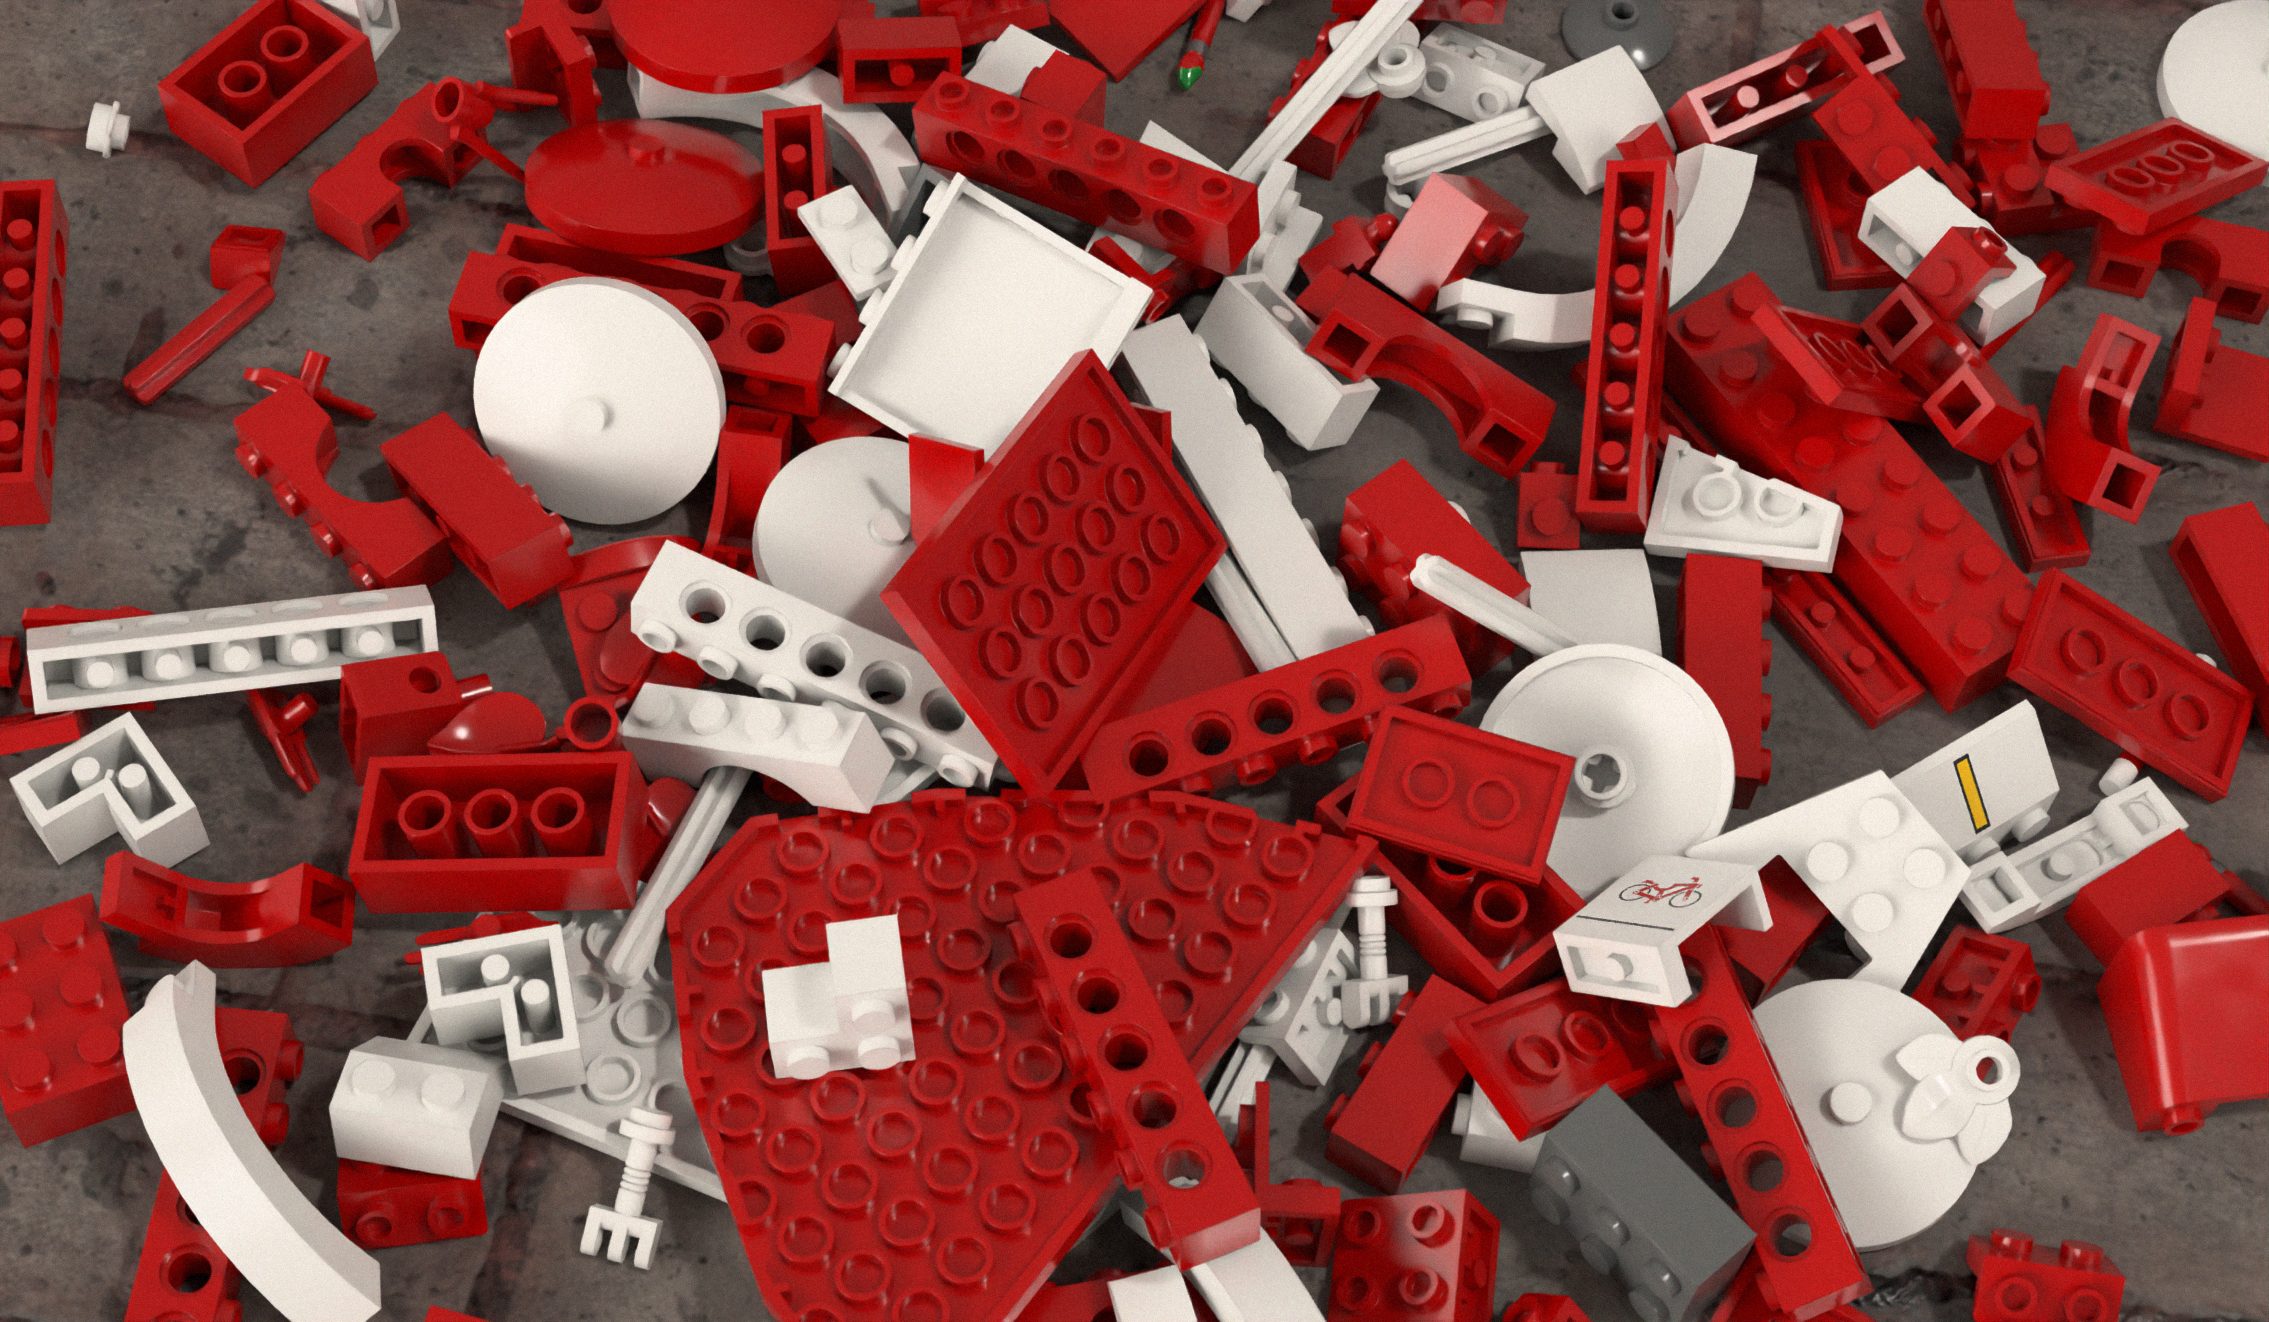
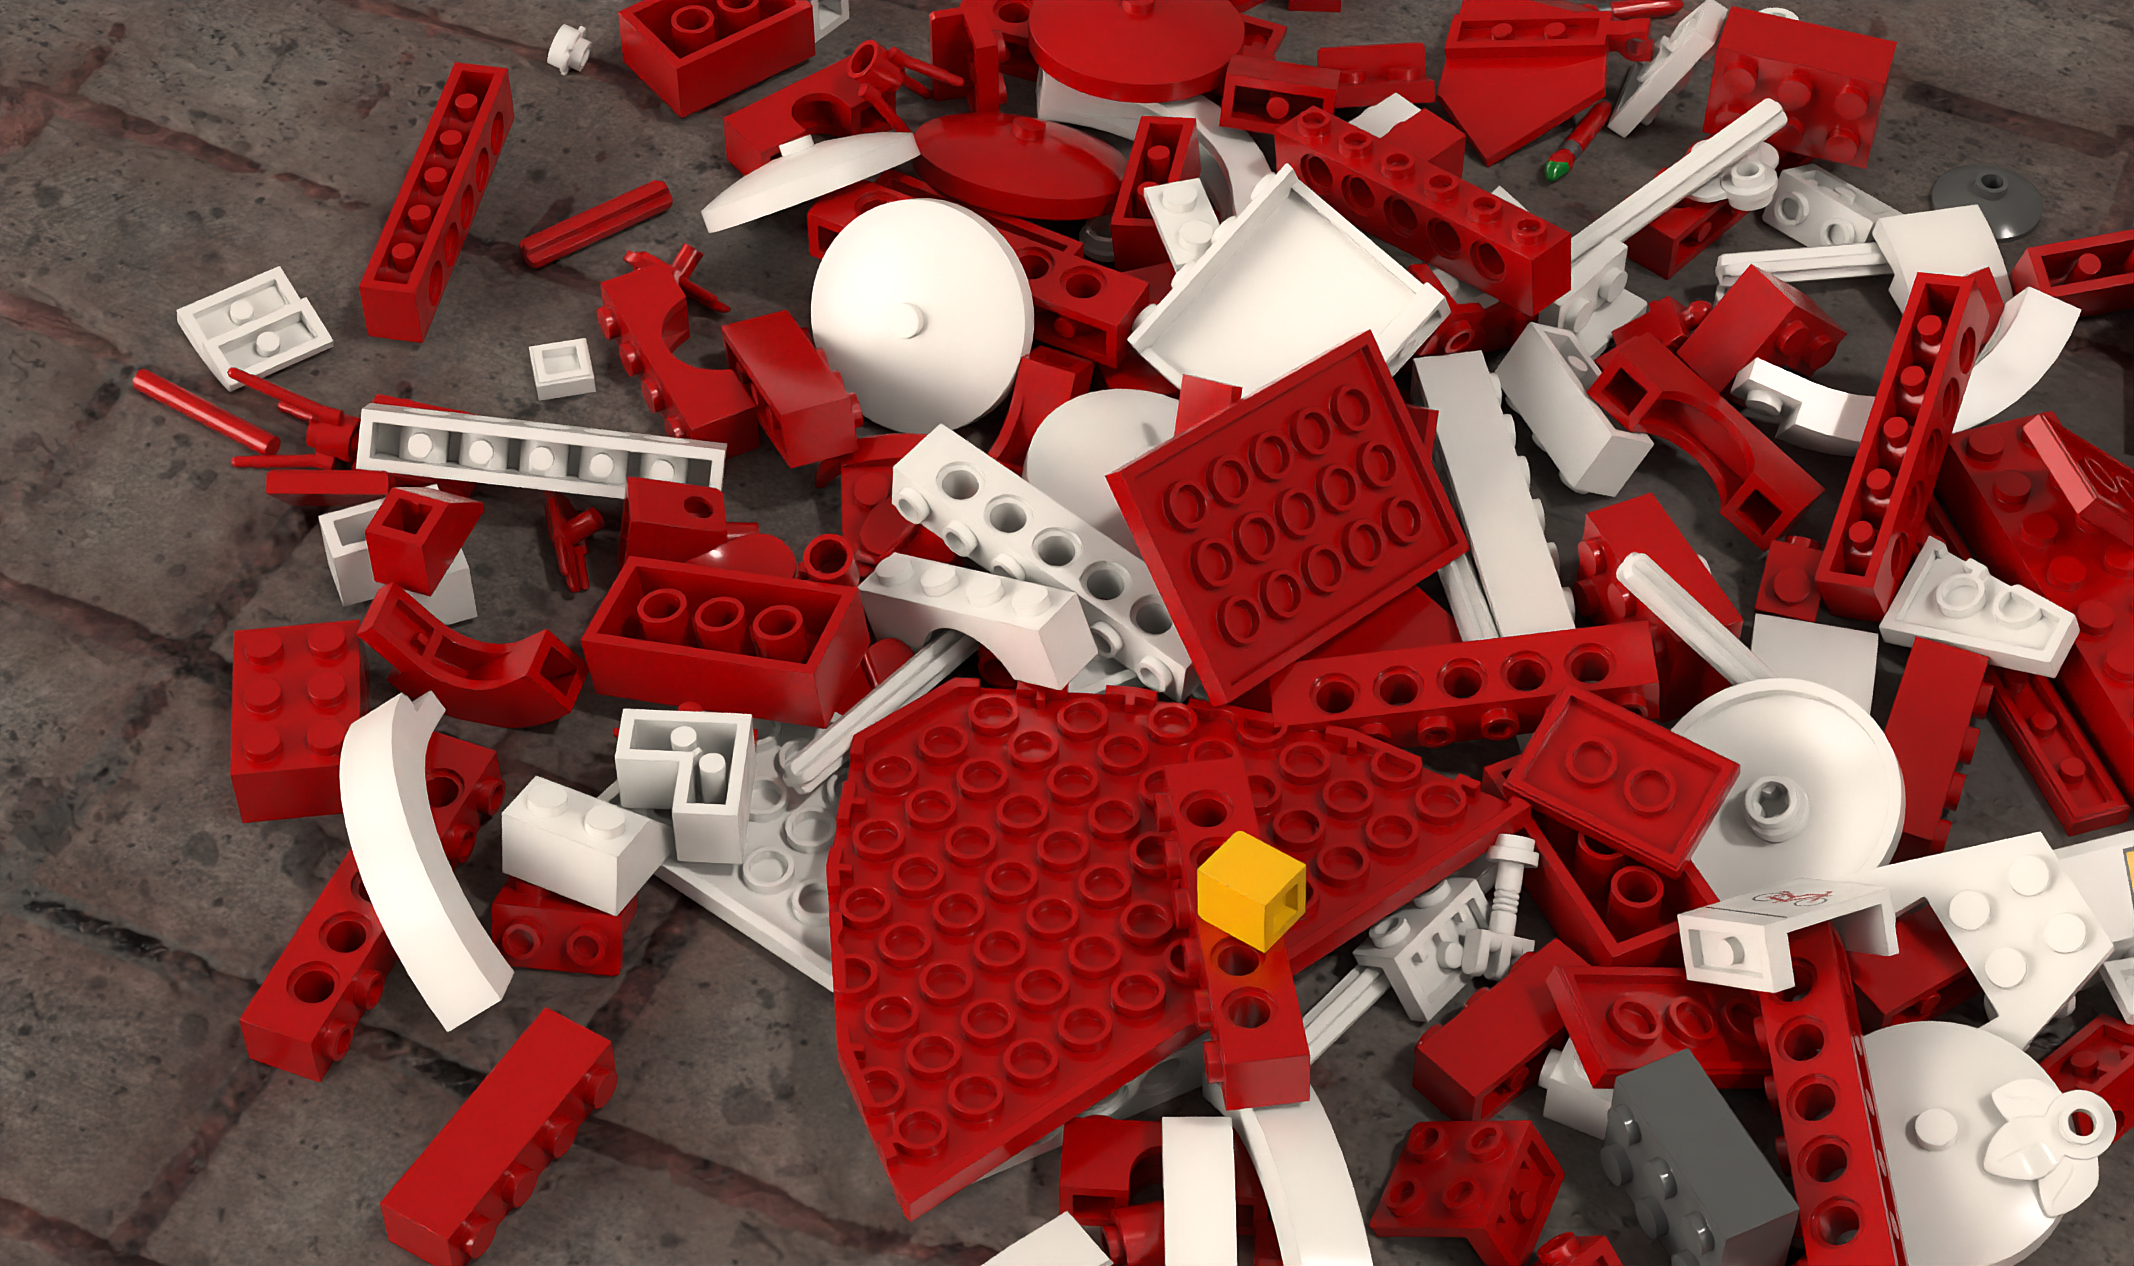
camera: 20 degrees right, 10 degrees down
red slope [210,224,286,290] -> none
white hinge [580,1105,676,1270] -> none
white brick [762,914,916,1079] -> none
red bracket [1233,1081,1341,1268] -> none
none -> red slope [365,487,484,597]
none -> white tile [529,338,596,401]
none -> white dish [701,132,920,233]
none -> yellow panel [1197,831,1306,953]

